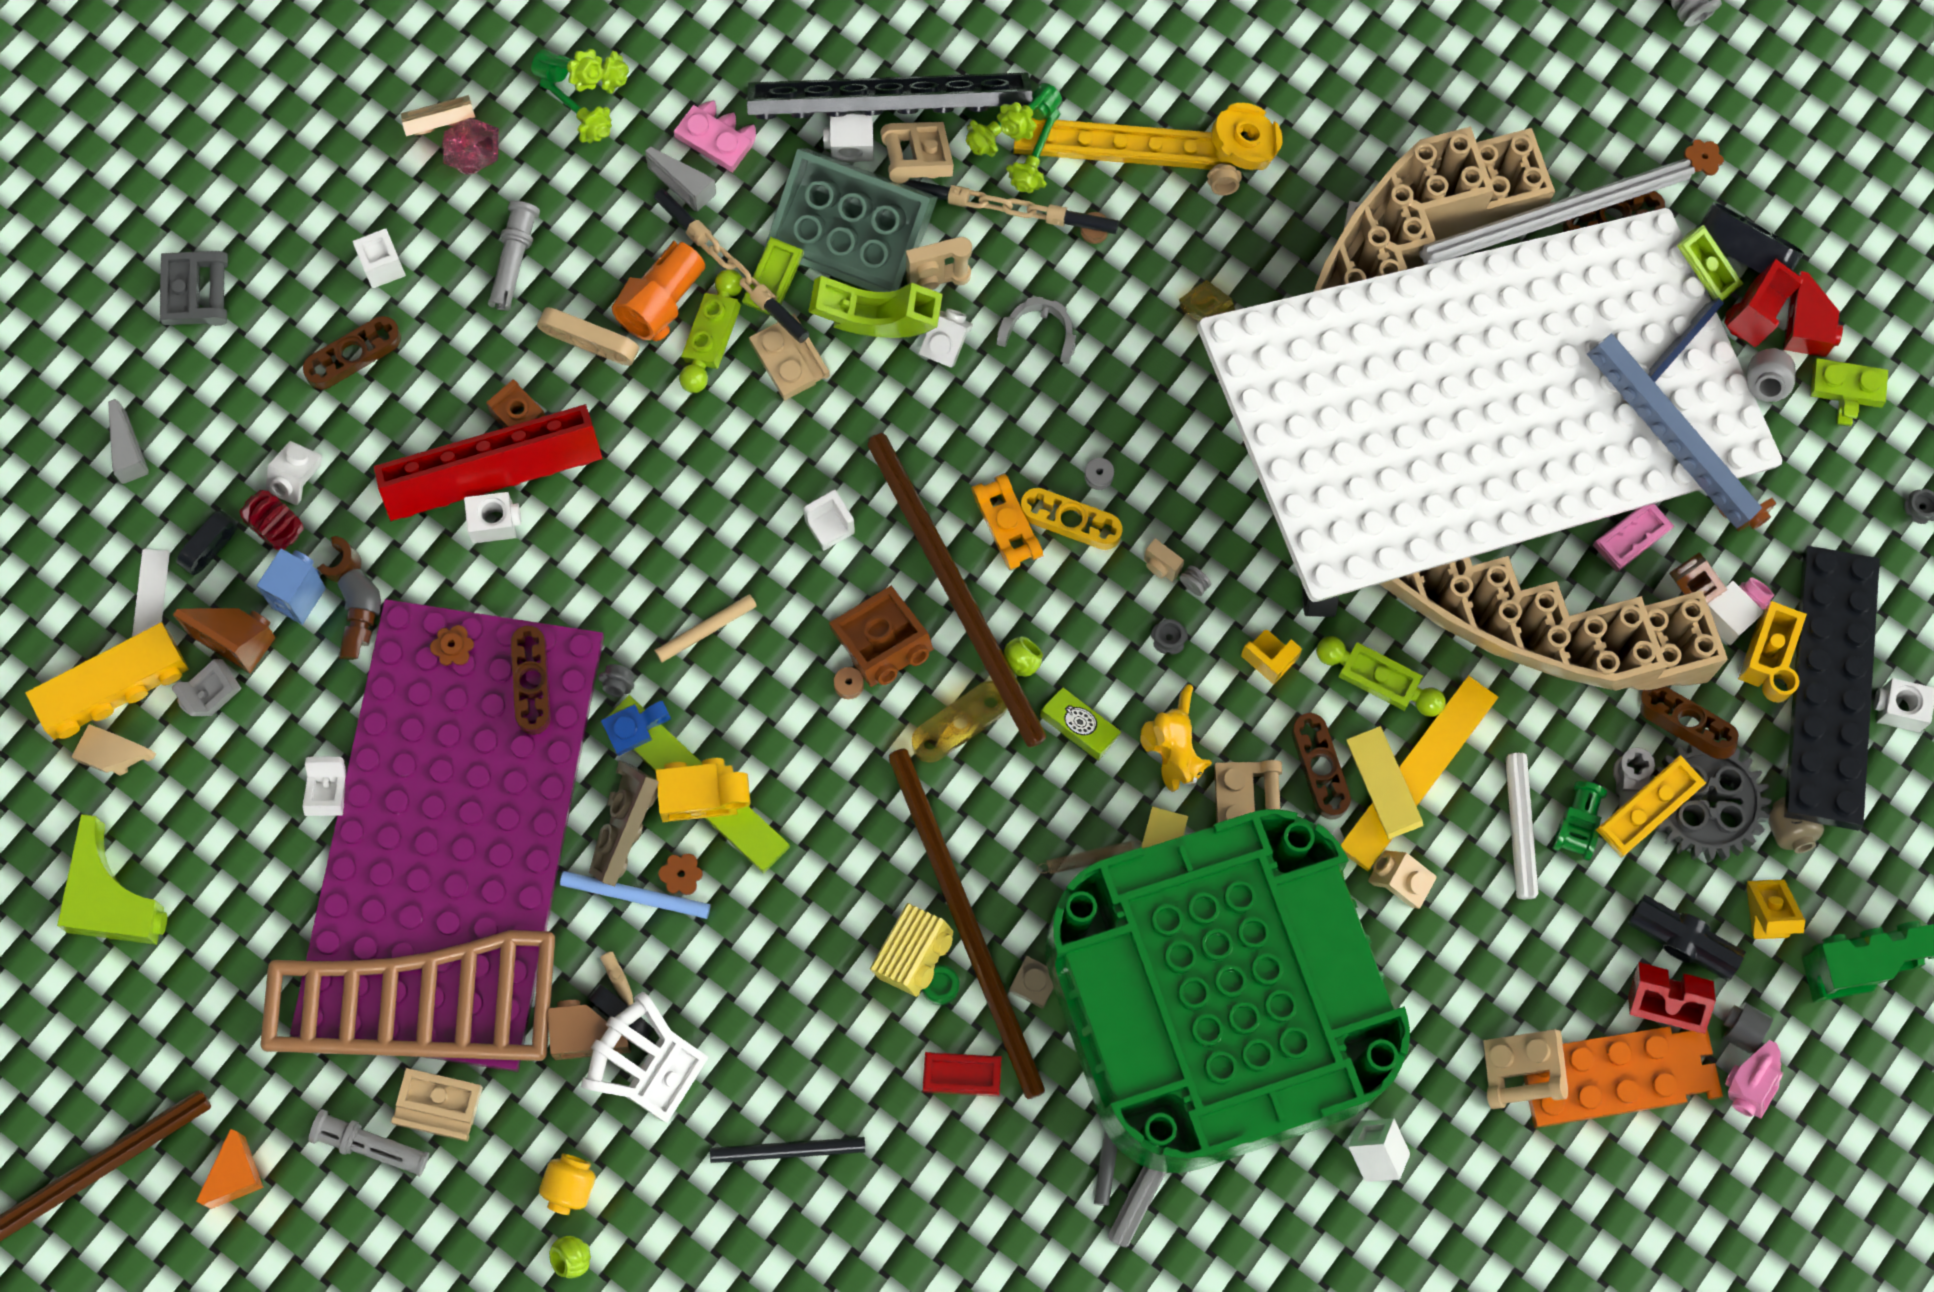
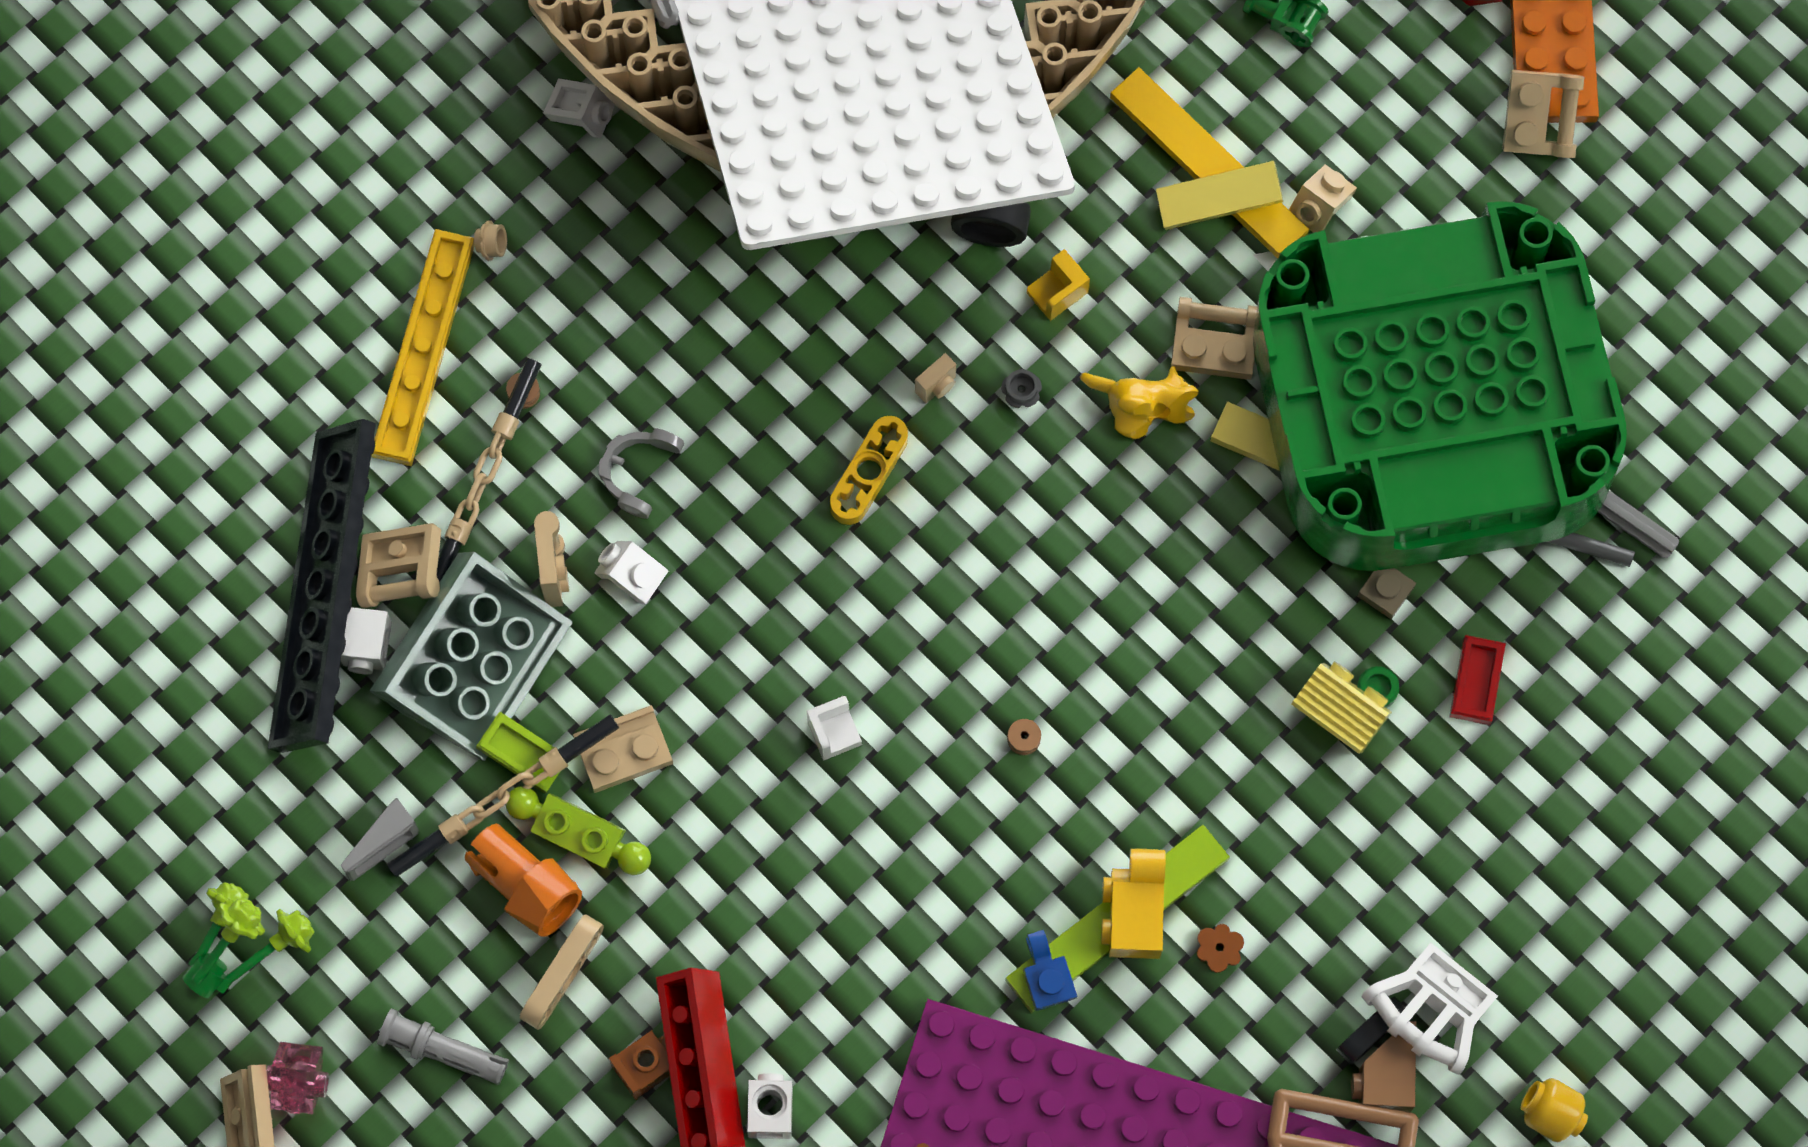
camera: 80 degrees left, 0 degrees up
reddish brown beam [511,626,551,735] -> none
lime piece [549,1236,591,1278] -> none
light blue bar [560,871,711,919] -> none
dark tan wing [589,760,659,887] -> none
dark grey plate [599,664,635,697] -> none
tan helmet [600,951,634,1007] -> none
tan bar [654,594,757,663] -> none
bright pink plate [674,100,756,173] -> none
black bar [710,1137,865,1163] -> none
lime arch [809,275,943,338] -> none
dark orange plate [829,585,934,687] -> none
reddish brown axle [868,433,1046,748] -> none
reddish brown axle [889,748,1045,1099] -> none
clear yellow plate [912,681,1008,762] -> none
lime plant [965,83,1062,193] -> none
light orange plate [971,473,1044,570] -> none
lime piece [1004,637,1043,677] -> none
tan piece [1037,841,1141,874] -> none
lime slope [1040,688,1121,761] -> none
light grey piece [1084,458,1114,490] -> none
clear yellow bracket [1179,280,1235,322] -> none
light grey piece [1179,565,1211,596] -> none
yellow plate [1211,103,1282,170] -> none
reddish brown beam [1292,713,1351,819] -> none
lime plate [1316,636,1446,717] -> none
white panel [1349,1118,1410,1182] -> none
white axle [1505,753,1538,900] -> none

